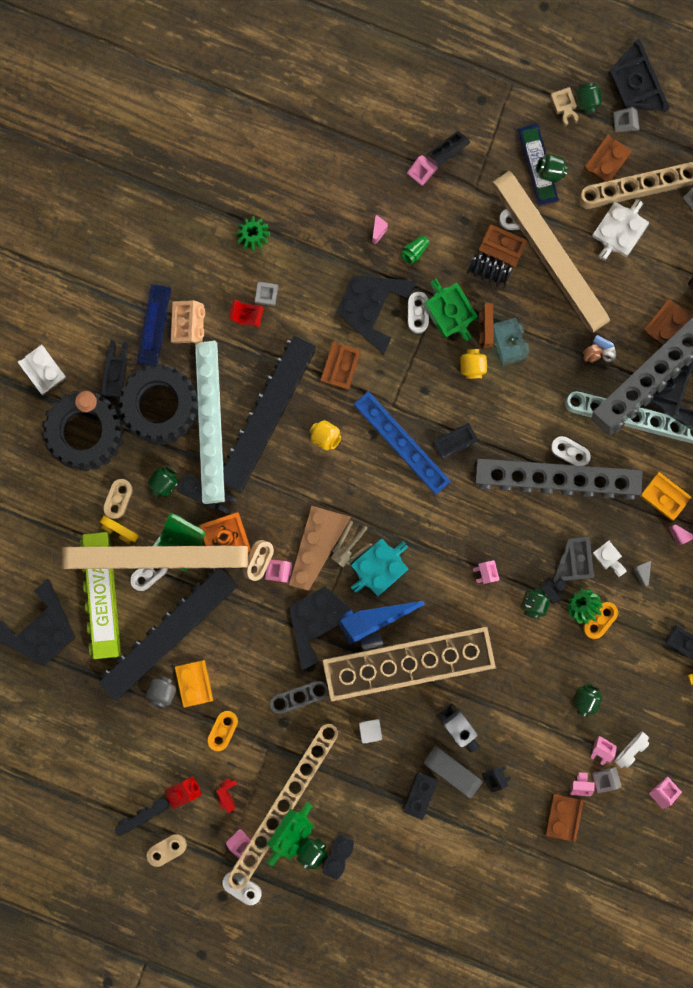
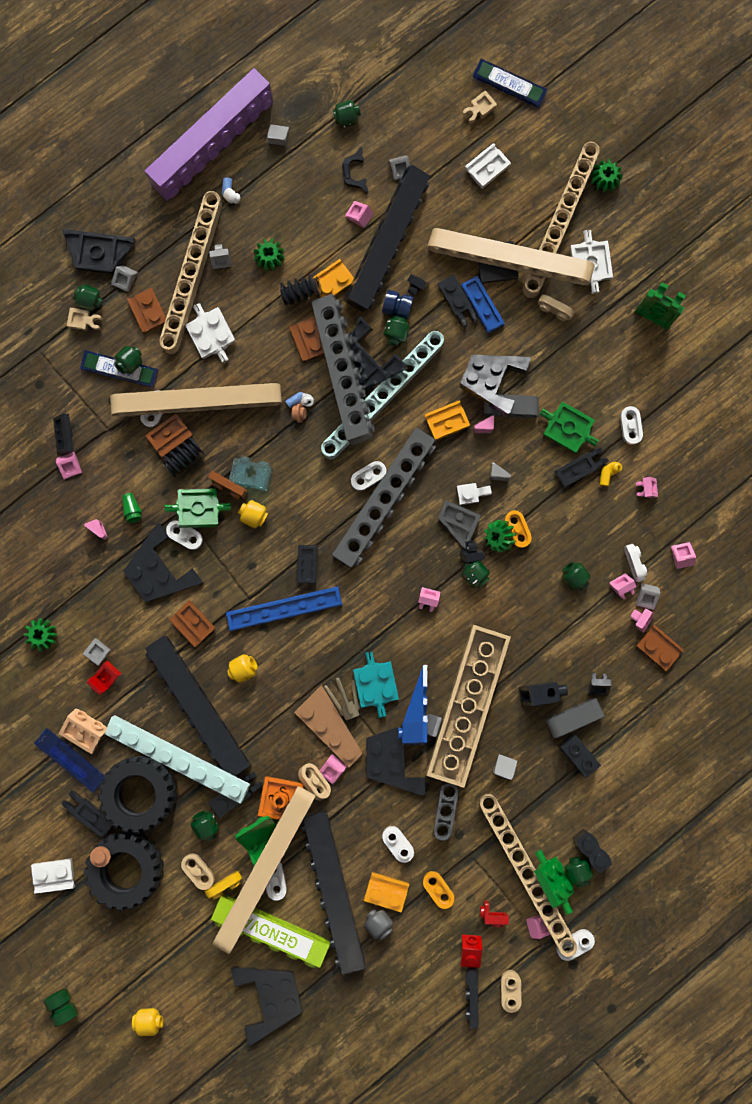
camera: 60 degrees left, 0 degrees up
none -> white plate [382,826,414,863]

